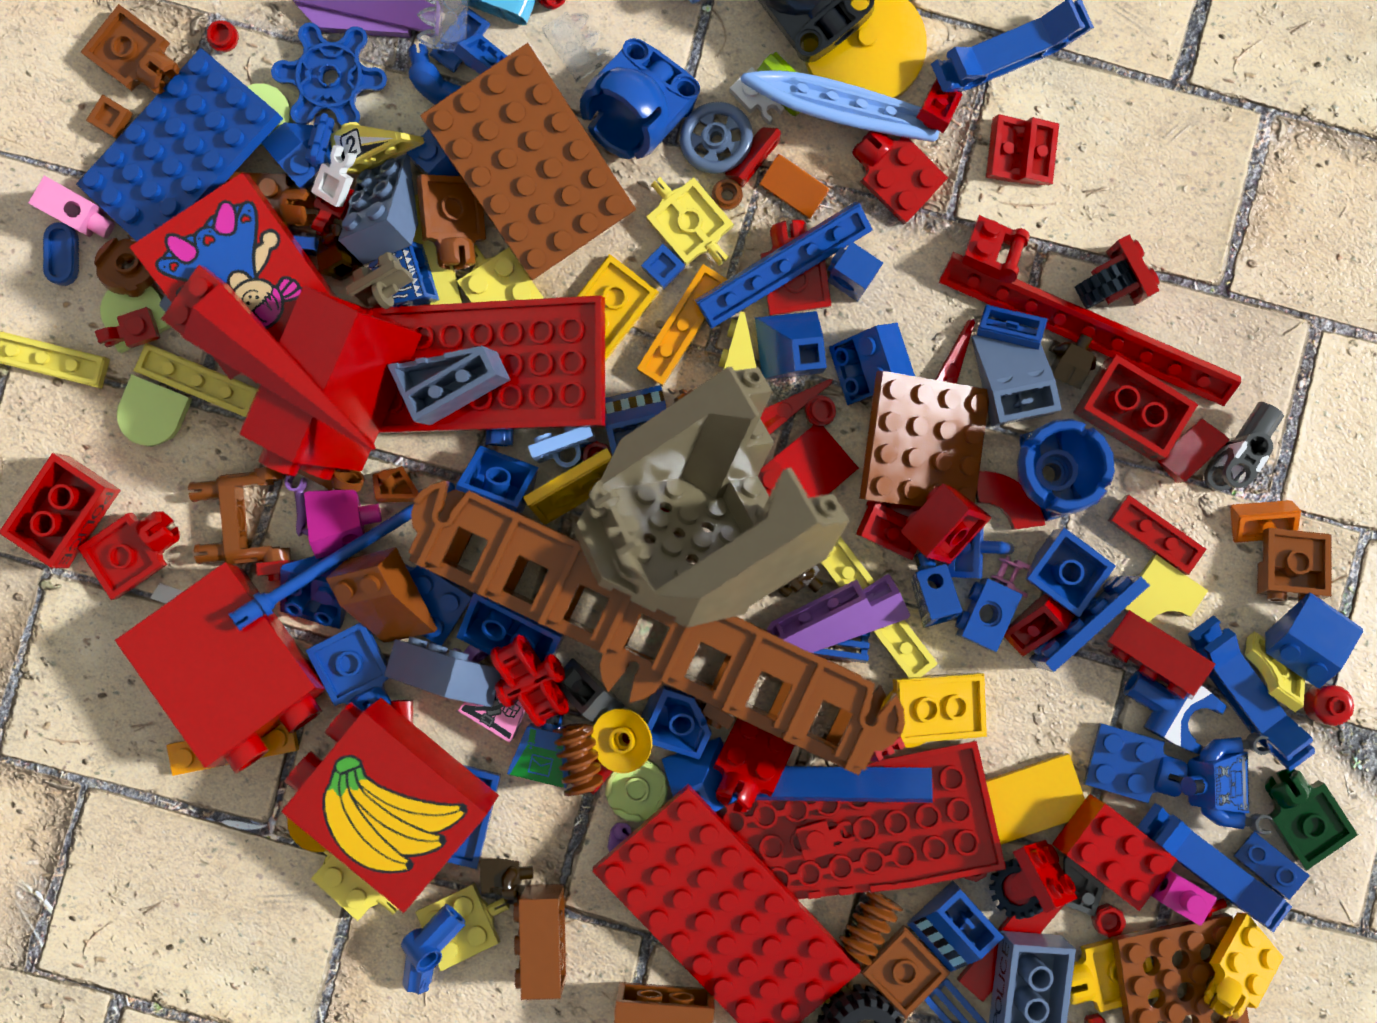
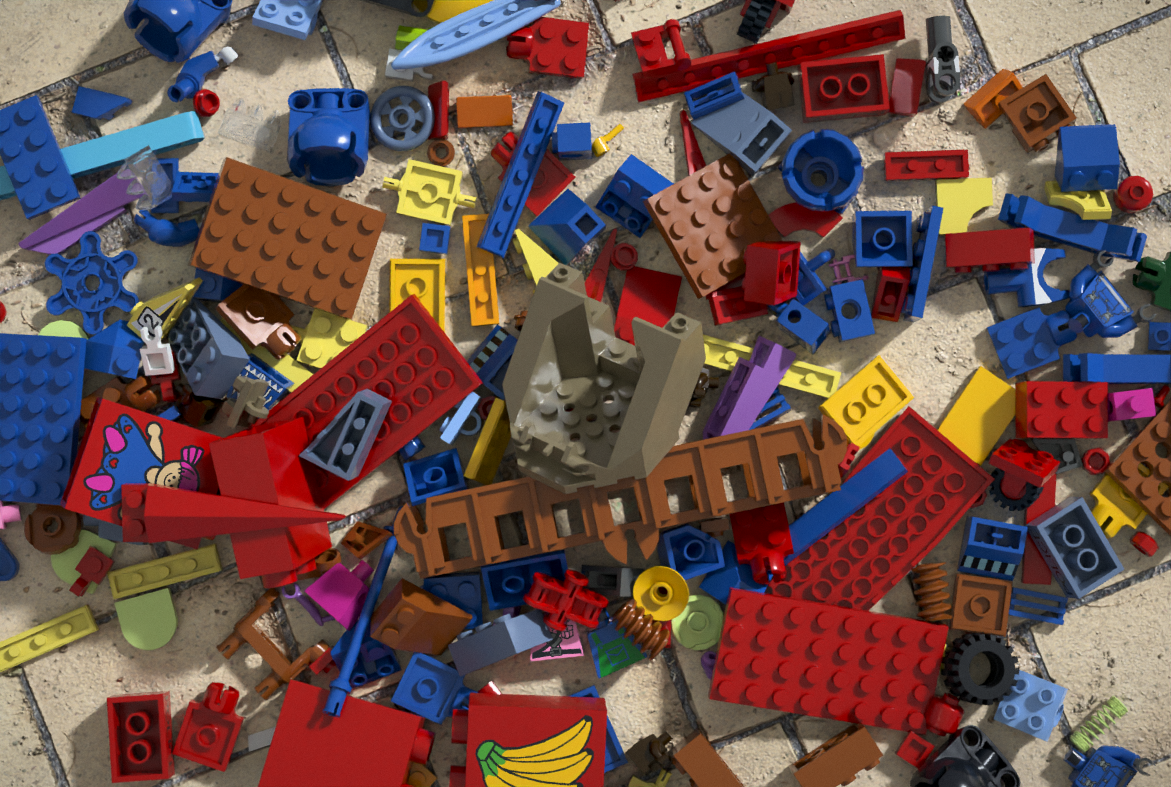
camera: 35 degrees left, 0 degrees up
blue axle [304,113,335,167] -> none
red plate [795,820,855,861] -> none
none -> yellow hand [592,124,624,157]

